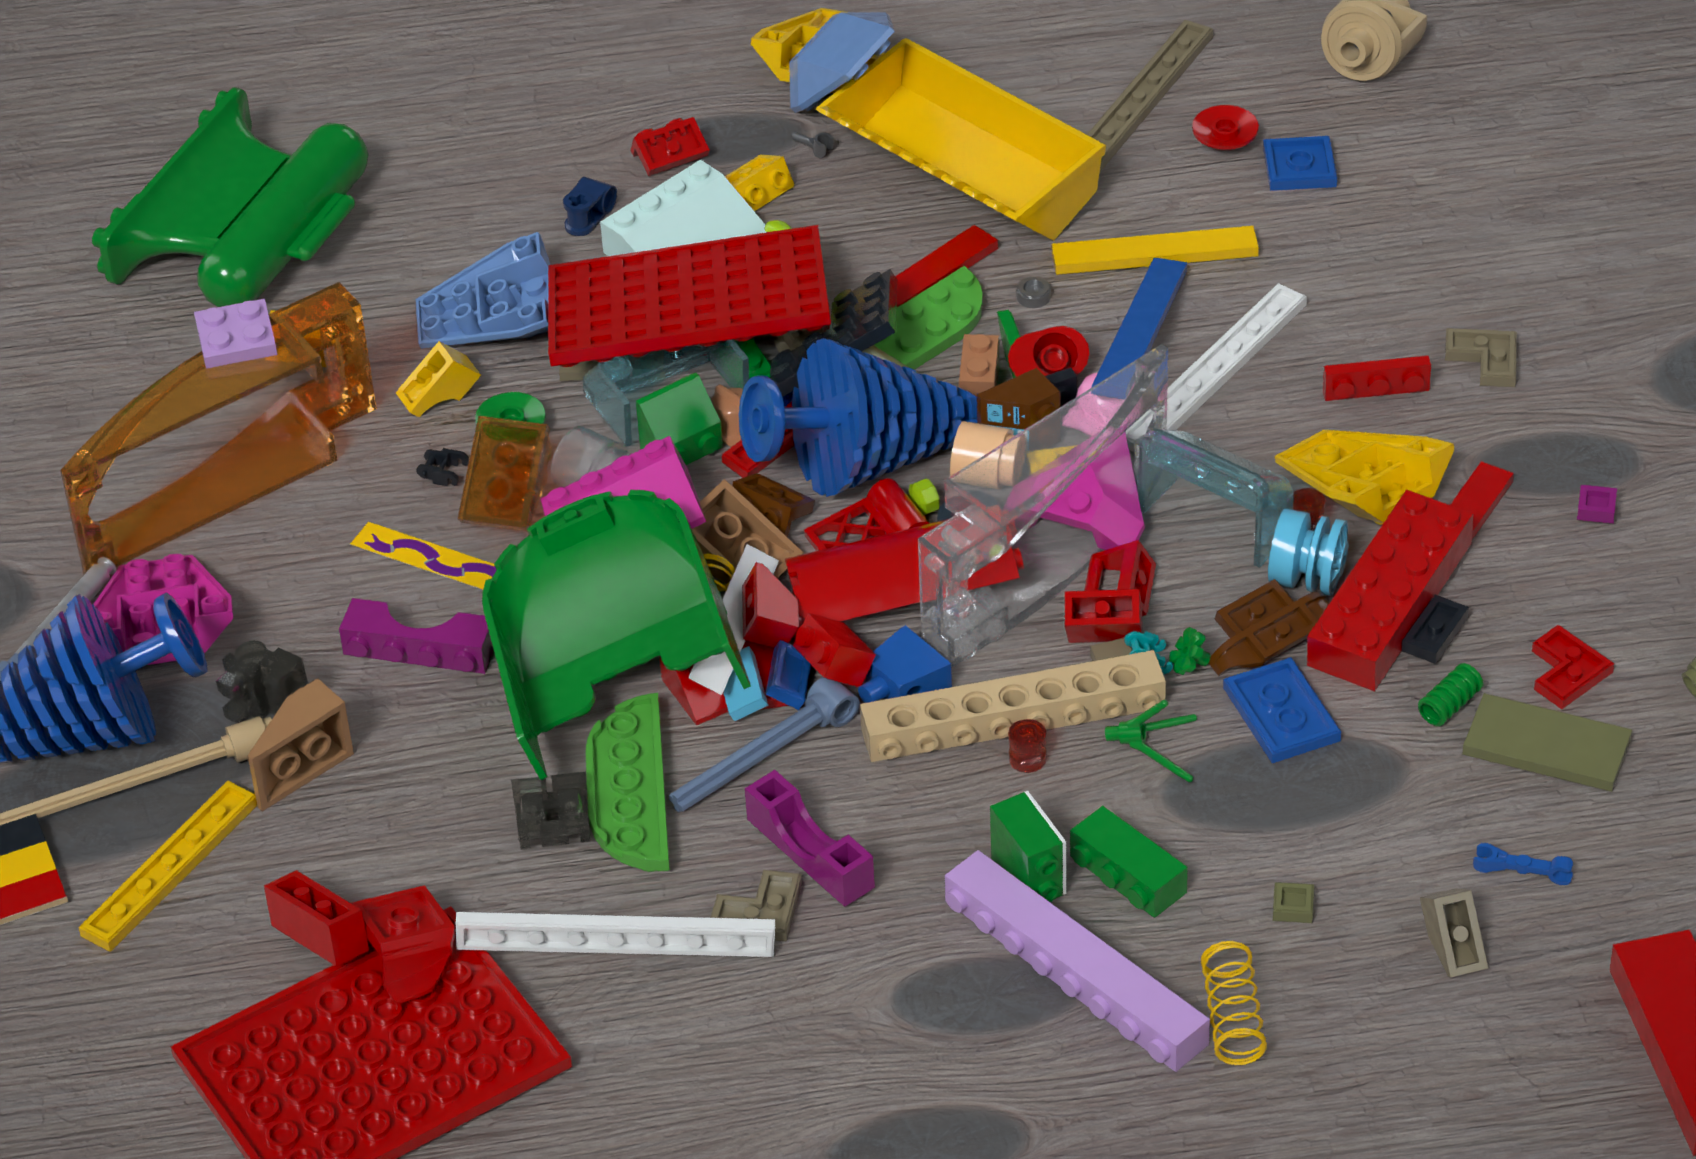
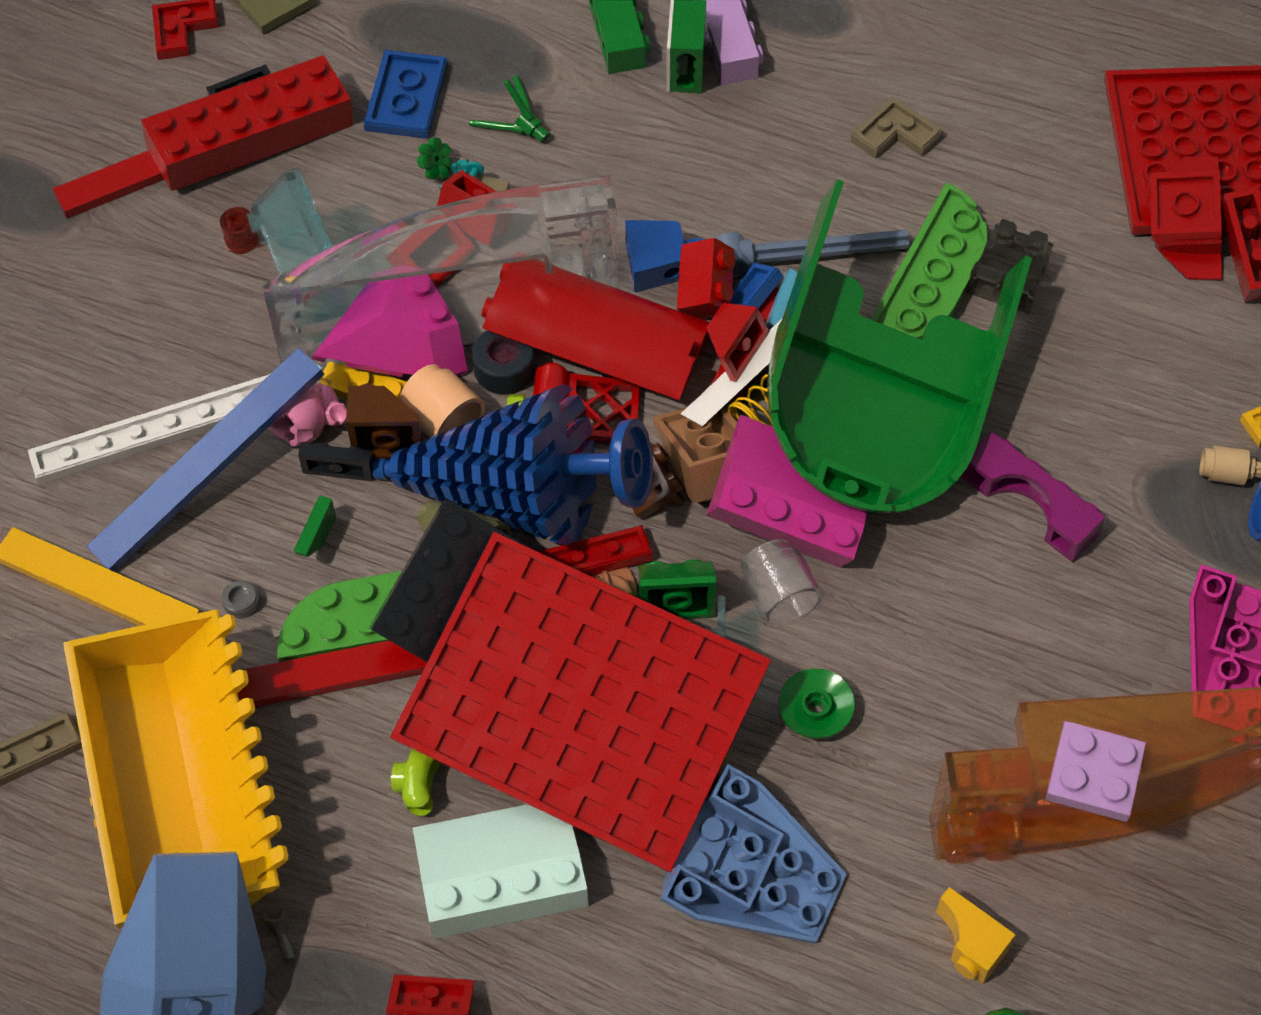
camera: 150 degrees left, 15 degrees up
clear smoke hips [216,640,308,723] -> none
medium nougat slope [248,678,354,812] -> none
yellow sticker [350,521,497,590] -> none
yellow arch [395,341,481,417] -> none
black piece [416,448,470,486] -> none
white tile [456,912,775,957] -> none
clear orange piece [457,416,553,532] -> none
dark blue piece [563,177,617,236] -> none
yellow bracket [725,154,794,211] -> none
magenta arch [745,770,875,907] -> none
tan brick [860,650,1166,762] -> none
nougat brick [959,334,999,396] -> none
red piece [1008,326,1090,377] -> none
clear red wheel [1008,719,1047,773] -> none
reddish brown plate [1208,579,1330,676] -> none
medium azure wheel [1268,508,1349,596] -> none
yellow wedge [1275,430,1454,525] -> none
red plate [1323,355,1431,401] -> none
green piece [1418,663,1484,727] -> none
magenta plate [1577,485,1617,524] -> none

